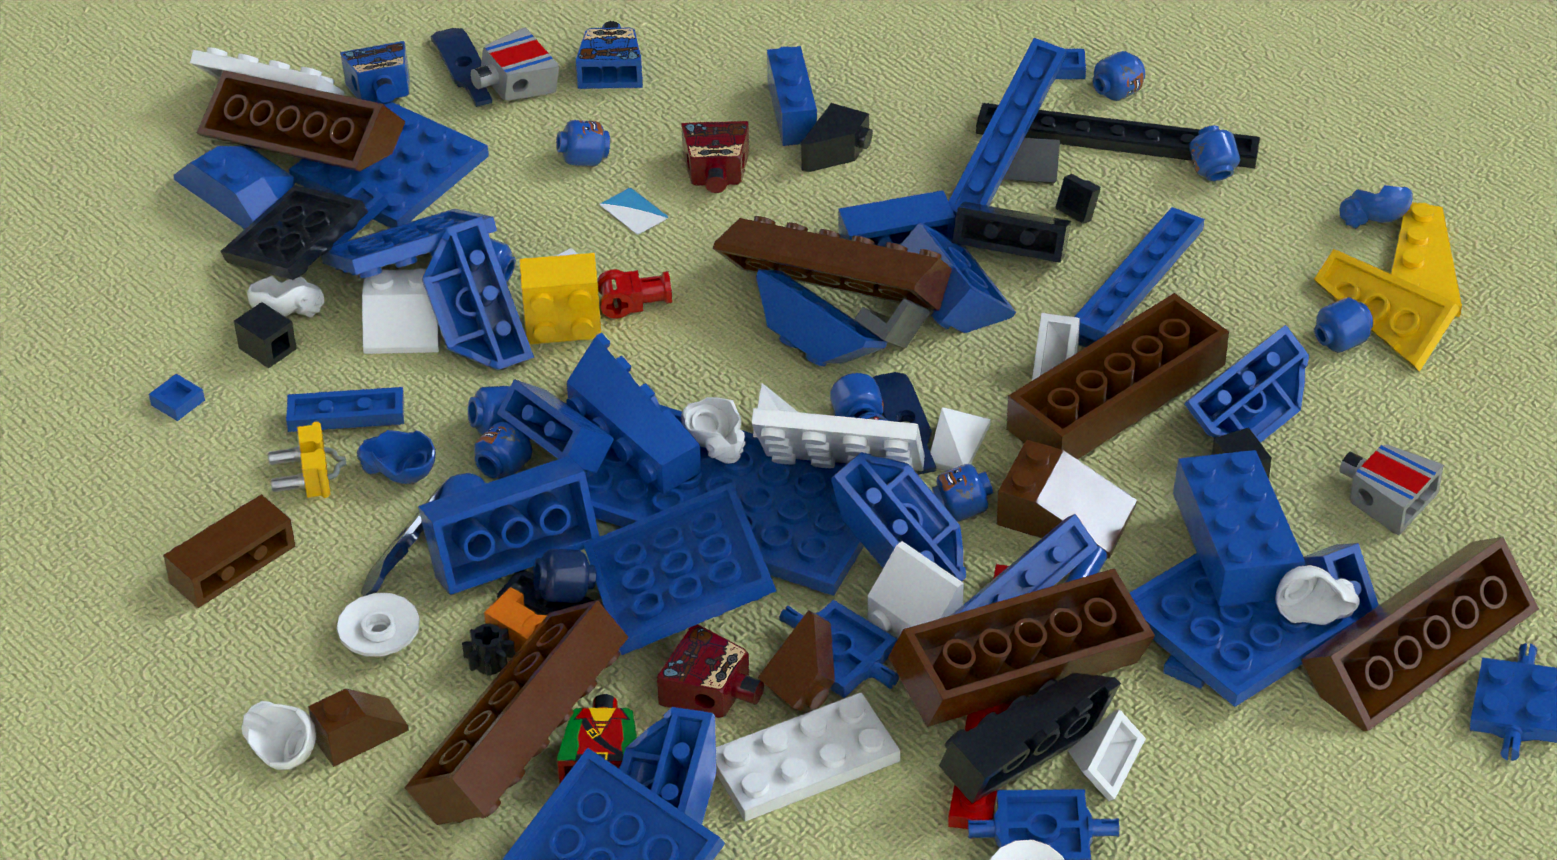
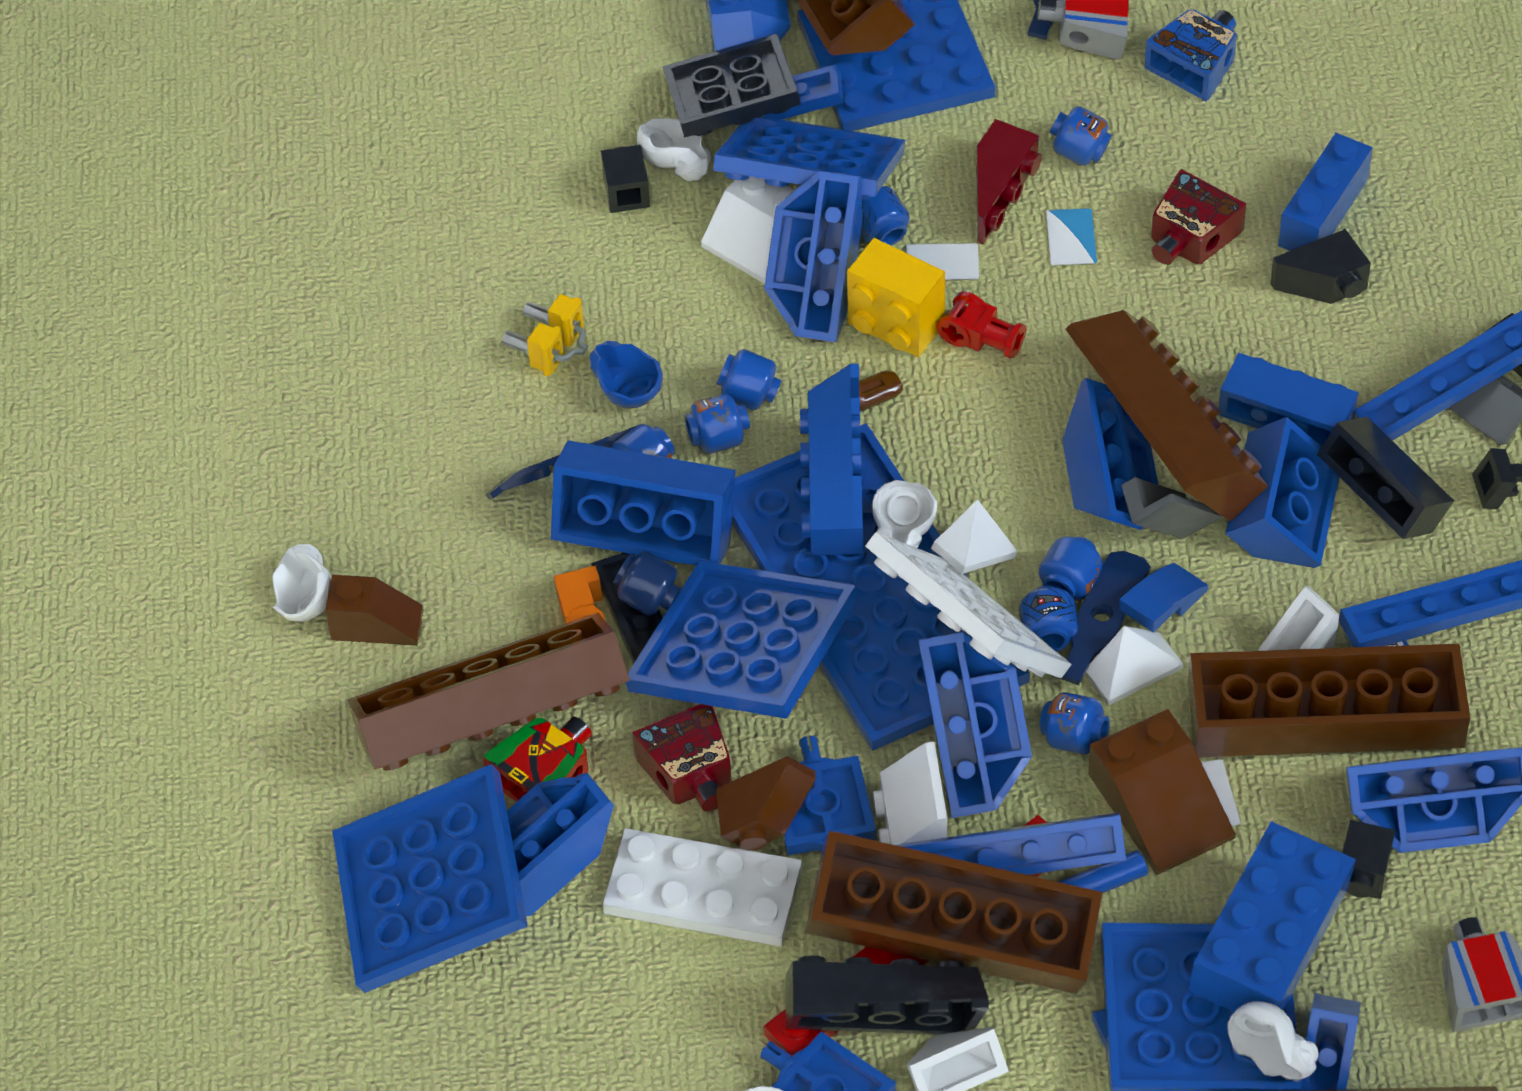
camera: 40 degrees right, 10 degrees up
blue tile [149,374,205,421] -> none
reddish brown brick [163,494,296,608] -> none
blue plate [286,387,405,432] -> none
white dish [337,593,420,656] -> none
black gear [462,623,516,676] -> none
blue brick [497,379,614,473] -> none
none -> dark red slope [976,119,1042,244]
none -> blue slope [1119,563,1209,633]

